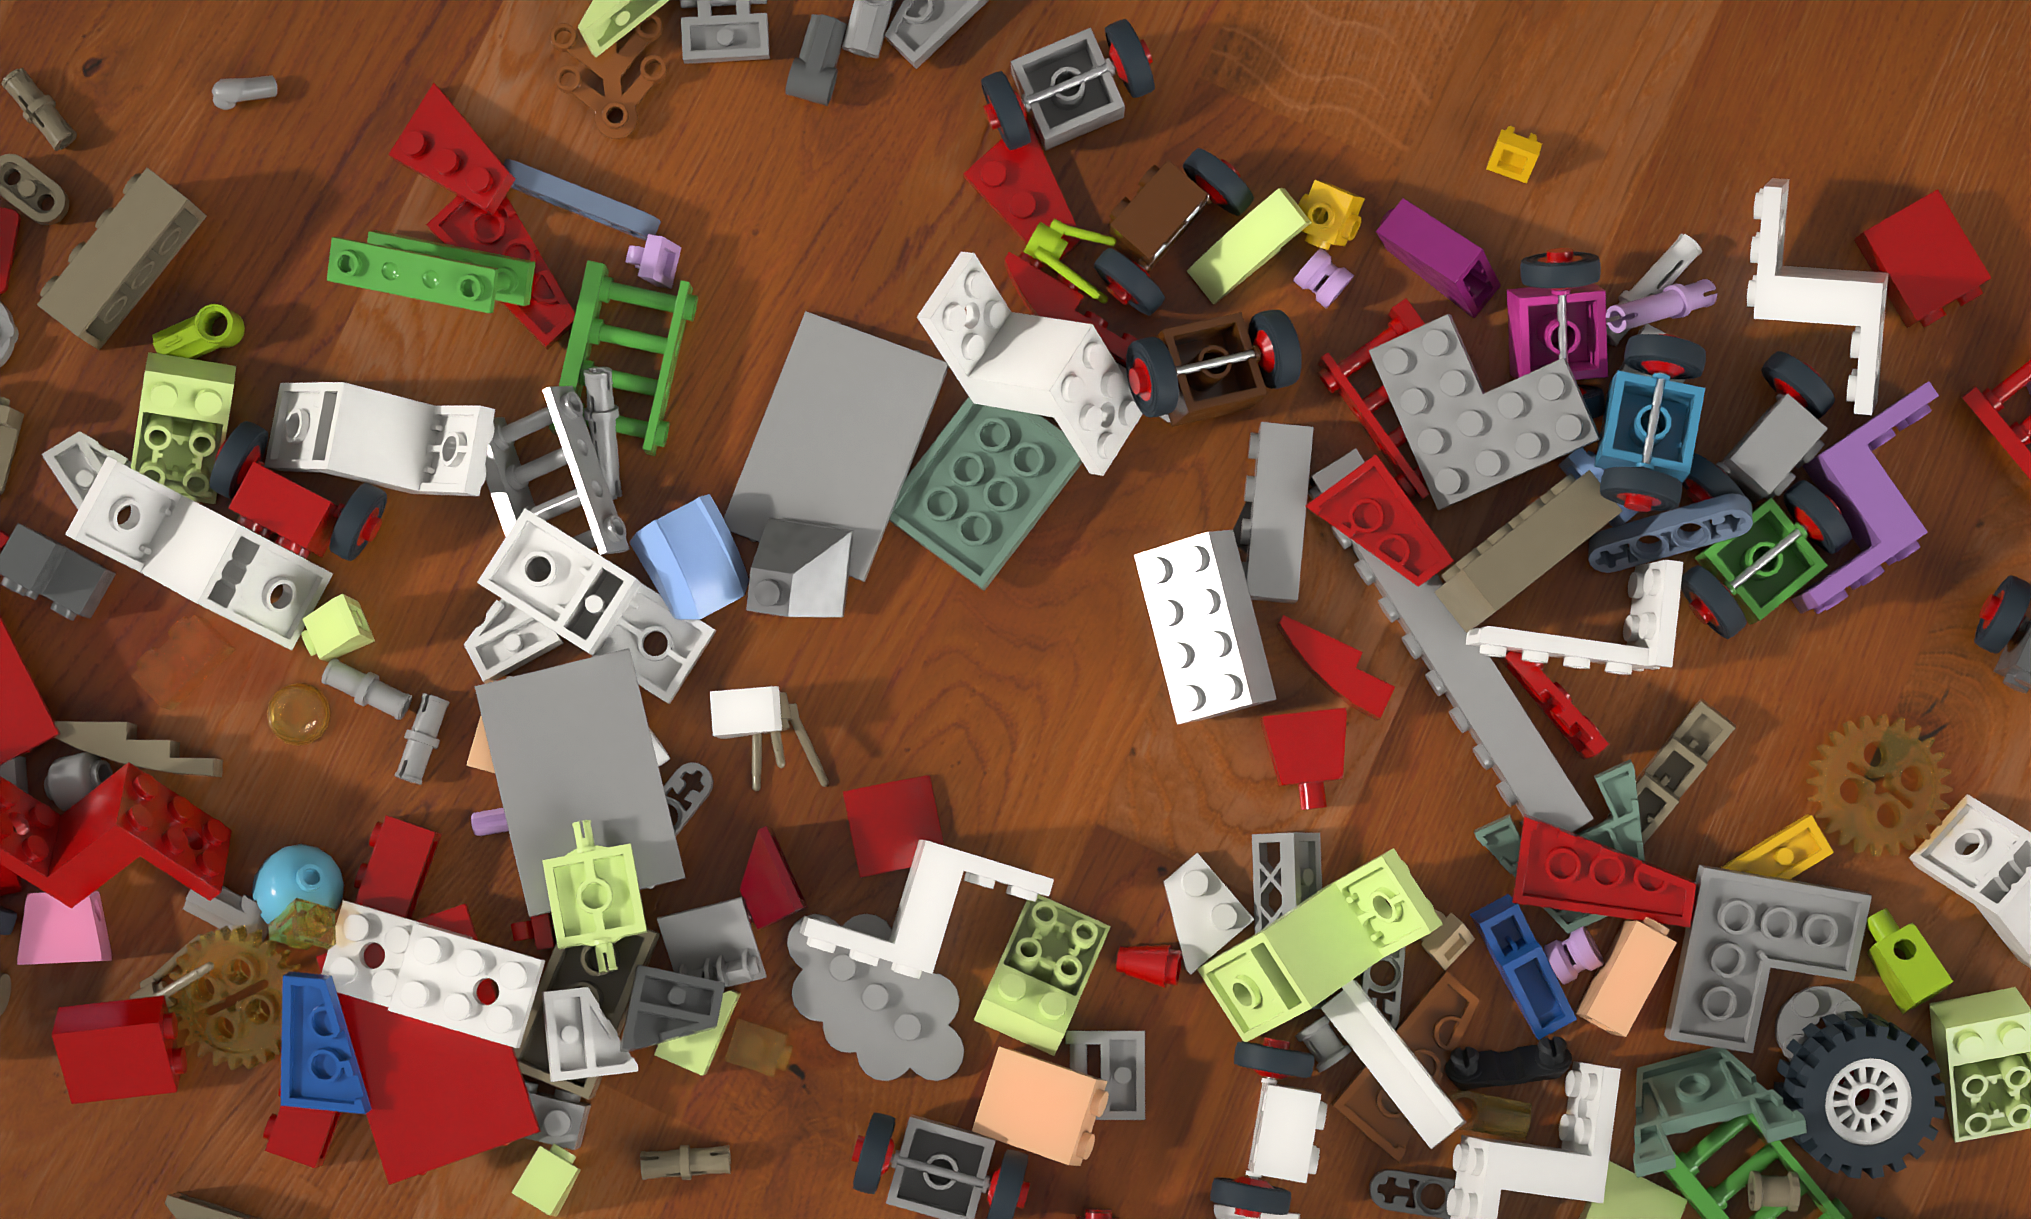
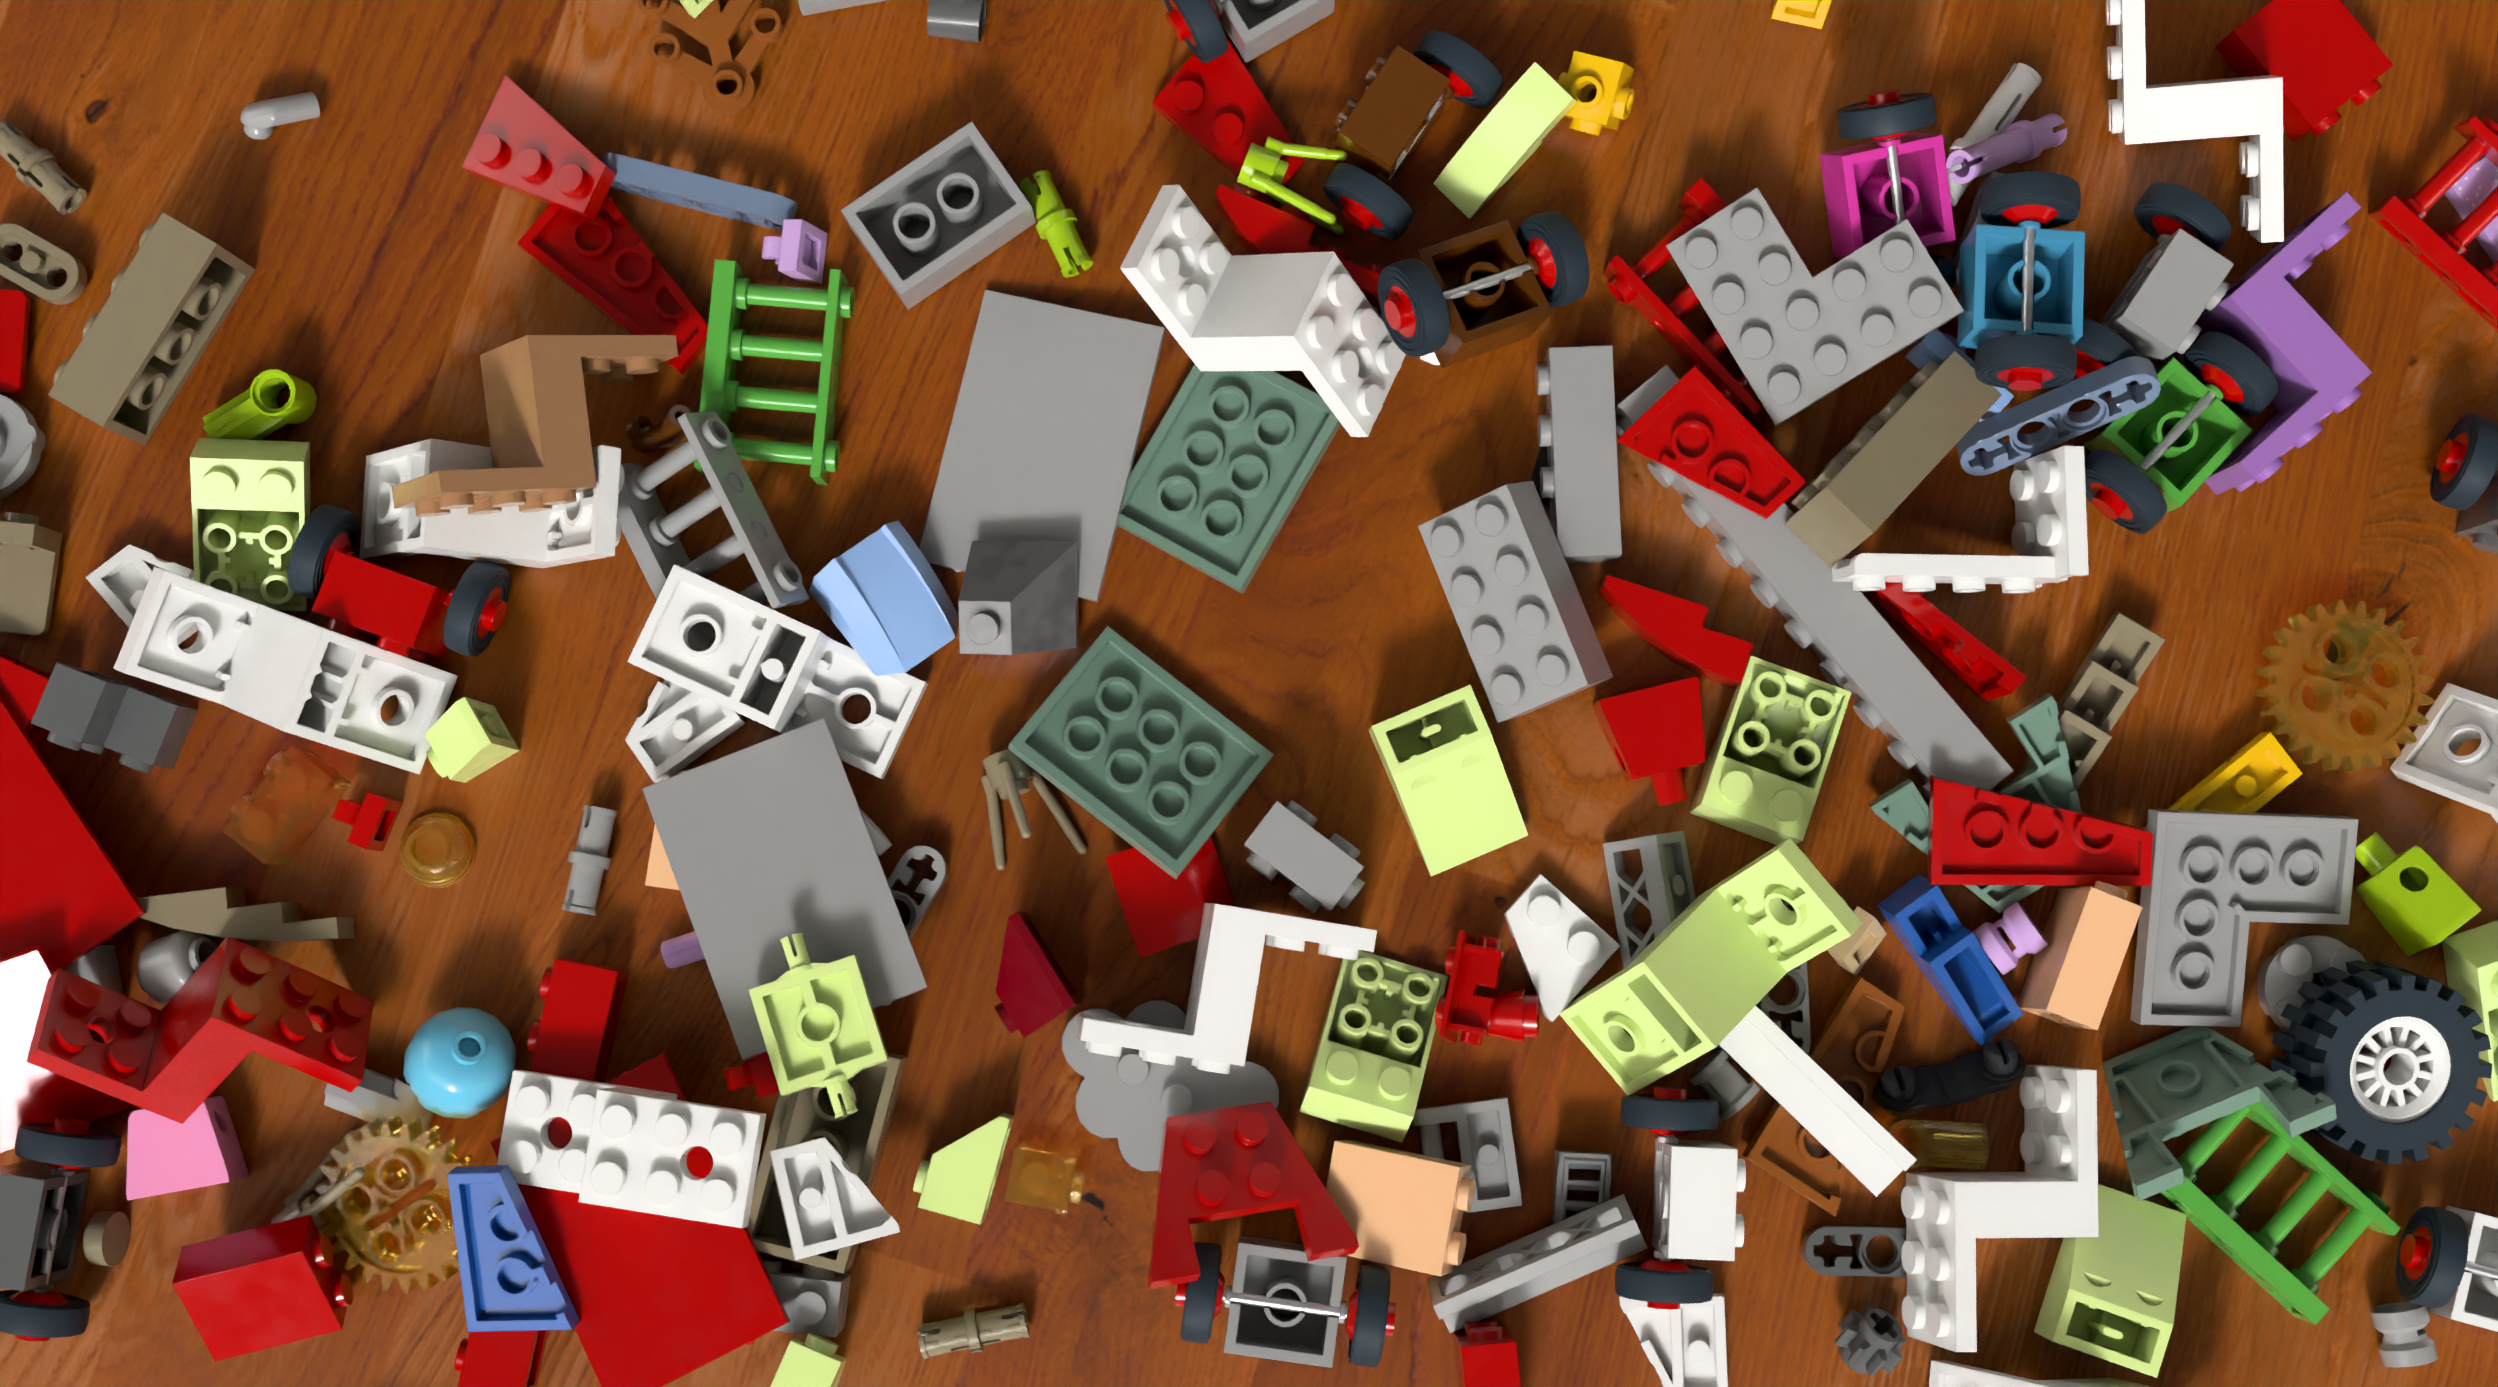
camera: 10 degrees left, 0 degrees up
clear yellow bracket [269,898,336,950] -> none
light grey pin [321,658,412,720] -> none
bright green fence [327,230,535,313] -> none
light grey pin [584,367,622,500] -> none
dark grey wing [620,965,725,1052] -> none
light grey hinge [657,897,767,988] -> none
white slope [710,686,782,739] -> none
lavender wheel [1293,248,1354,309] -> none
magenta slope [1376,198,1501,318] -> none
dark tan bush [1748,1170,1800,1212] -> none
none -> red tile [331,792,403,851]
none -> medium nougat bracket [392,335,678,517]
none -> reddish brown arm [625,405,692,453]
none -> light grey brick [841,121,1036,310]
none -> sand green plate [1008,626,1274,880]
none -> lime pin [1019,170,1093,278]
none -> red wing [1147,1101,1359,1289]
none -> light grey brick [1244,800,1365,913]
none -> yellowish green slope [1369,685,1528,876]
none -> light grey fence [1427,1194,1647,1333]
none -> red hinge [1435,930,1504,1046]
none -> dark grey slope [1551,1149,1612,1225]
none -> yellowish green slope [1689,656,1852,845]

